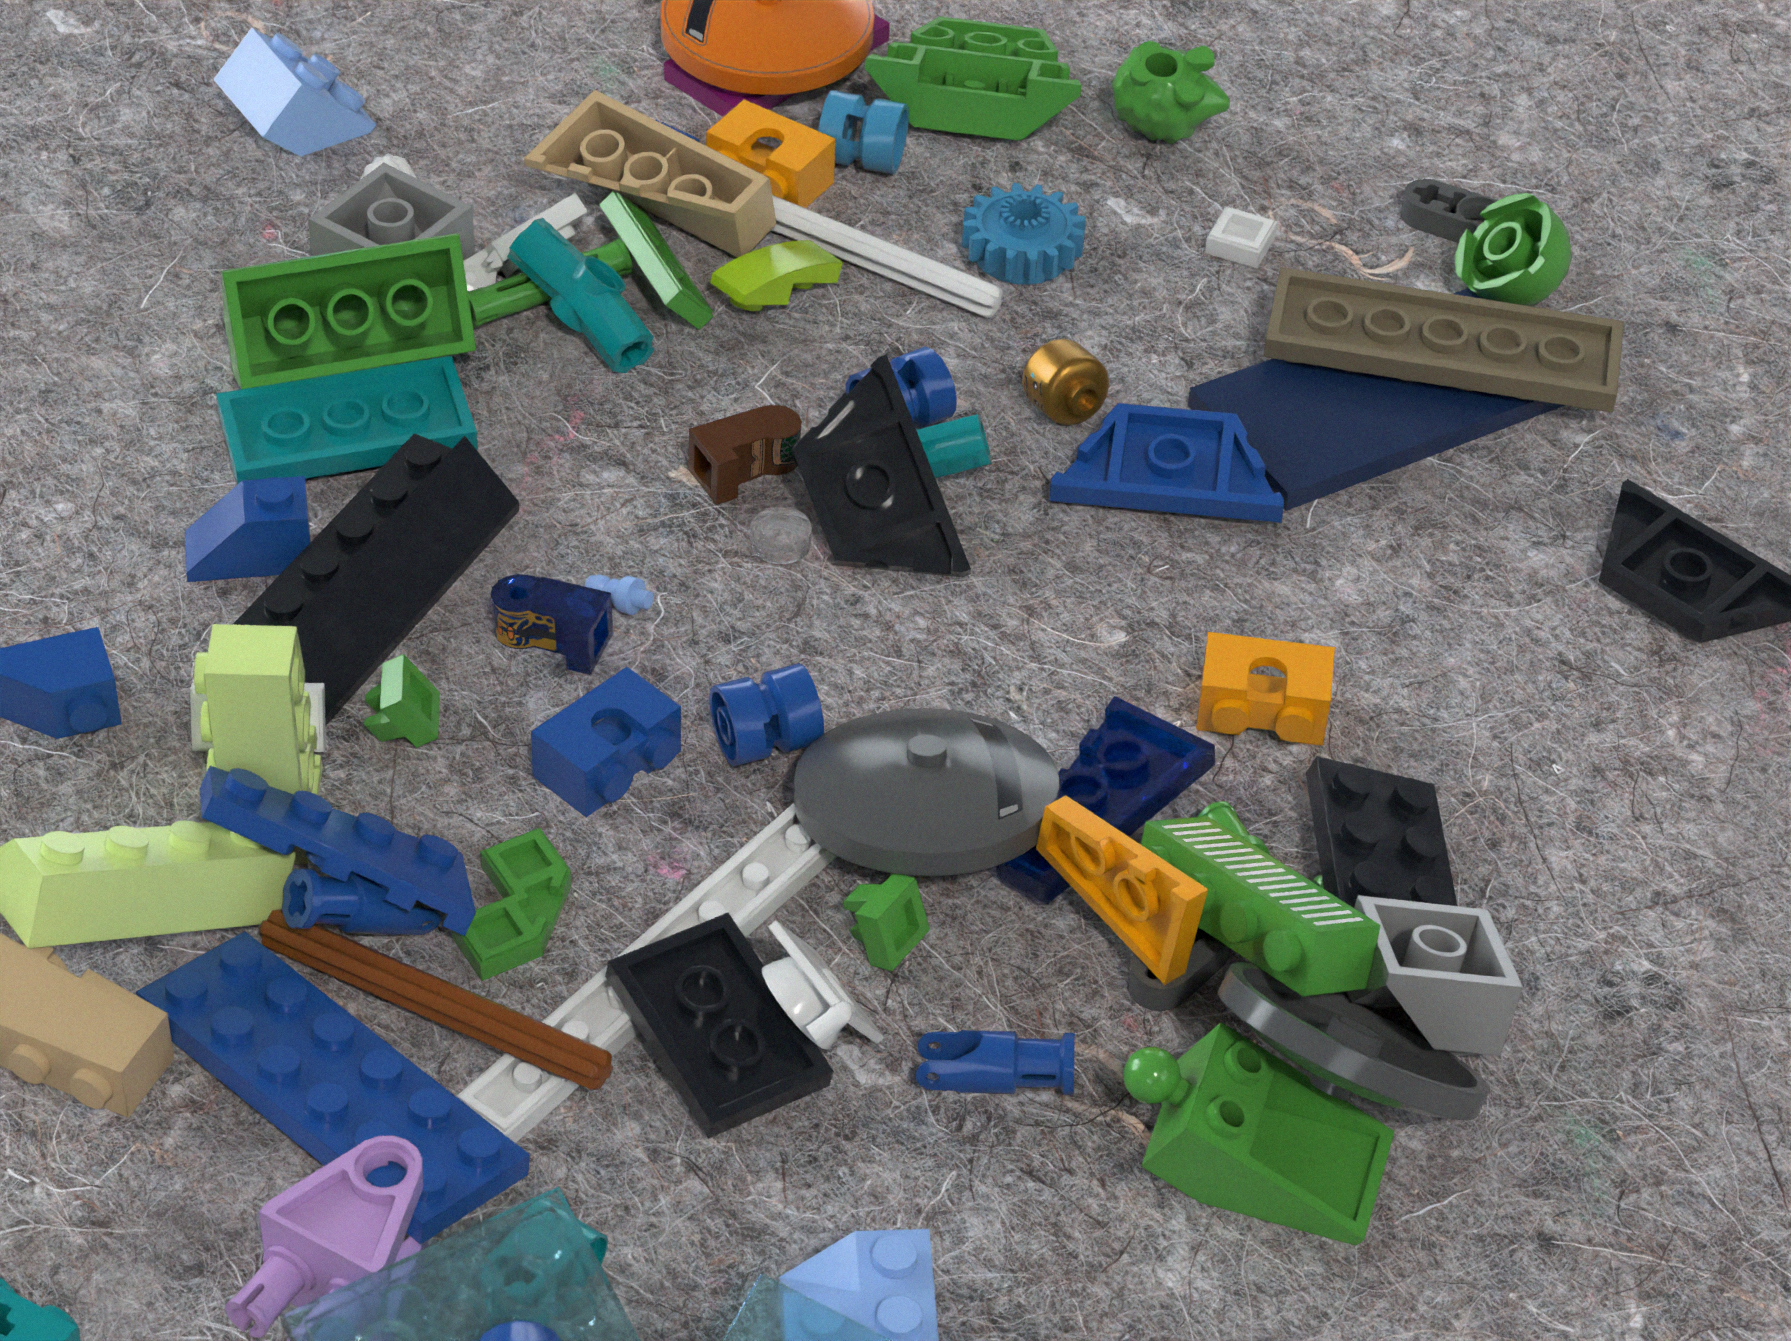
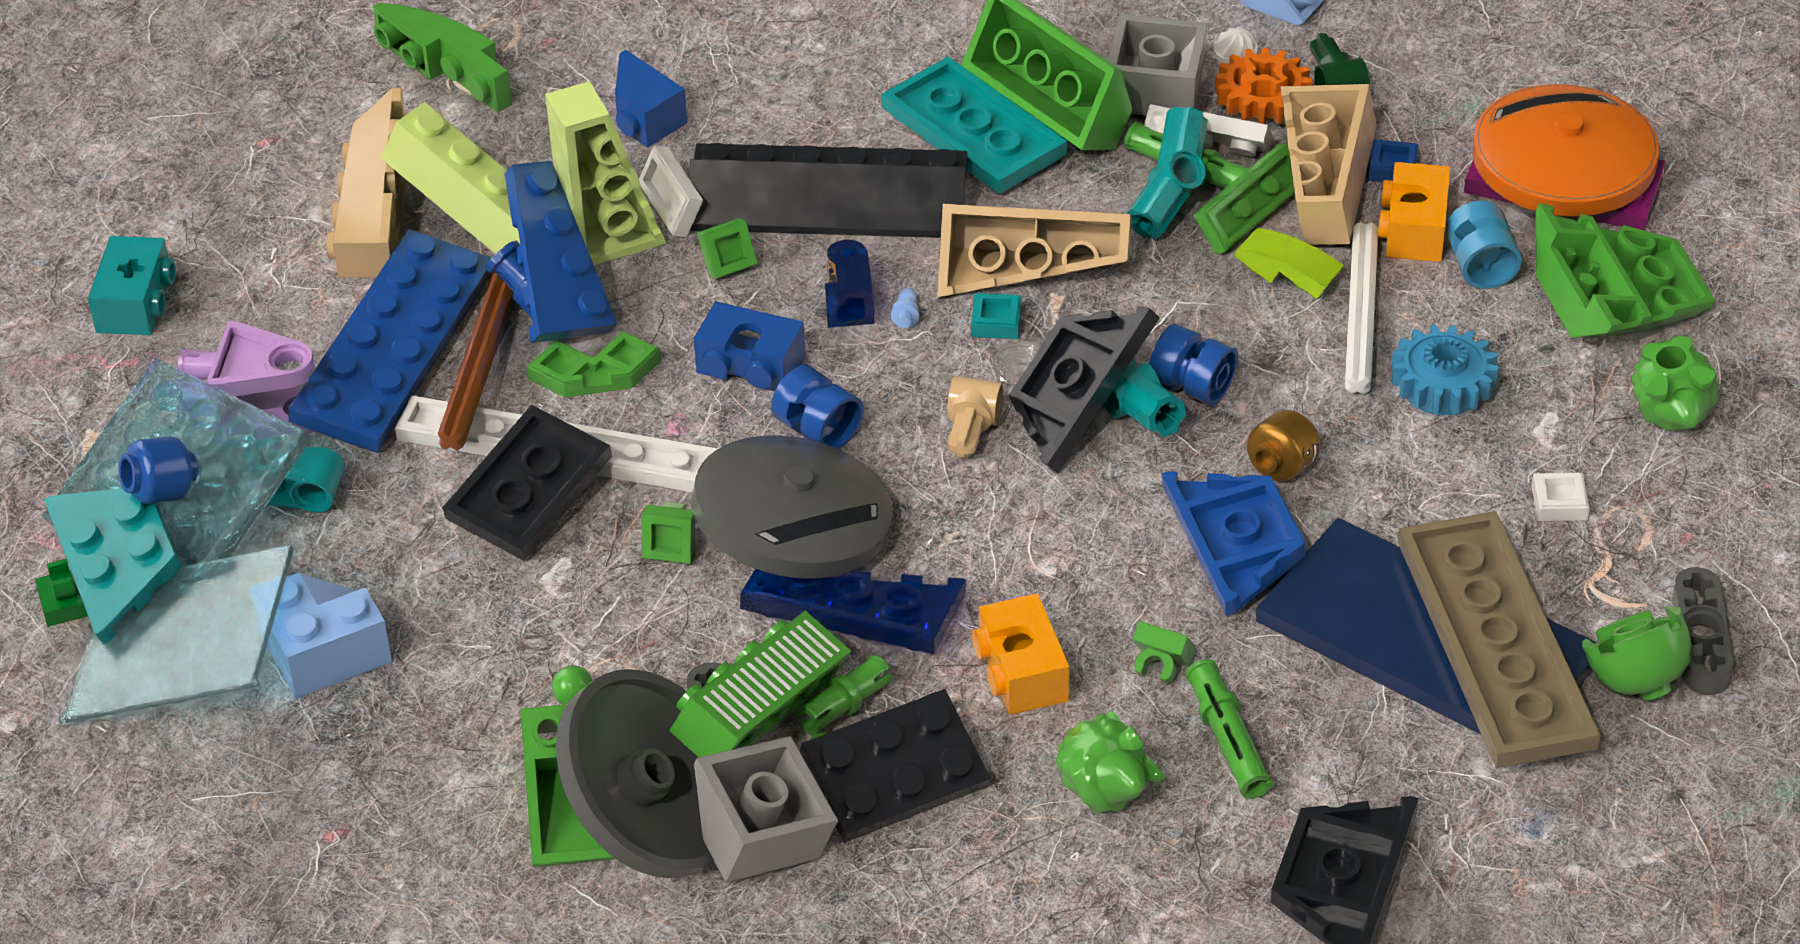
camera: 70 degrees right, 0 degrees up
blue slope [185,476,311,582] -> none
reddish brown leg [688,405,802,505] -> none
white hat [762,920,885,1049] -> none
blue piece [915,1030,1075,1095] -> none
light orange wing [1036,795,1208,985] -> none
none -> tan wedge [937,204,1132,298]
none -> tan axle [947,376,1004,459]
none -> teal tile [971,293,1021,339]
none -> bright green animal [1056,710,1166,814]
none -> bright green tile [1132,621,1196,685]
none -> bright green pin [1186,659,1273,799]
none -> orange gear [1215,47,1313,124]
none -> dark green axle [1309,33,1370,86]

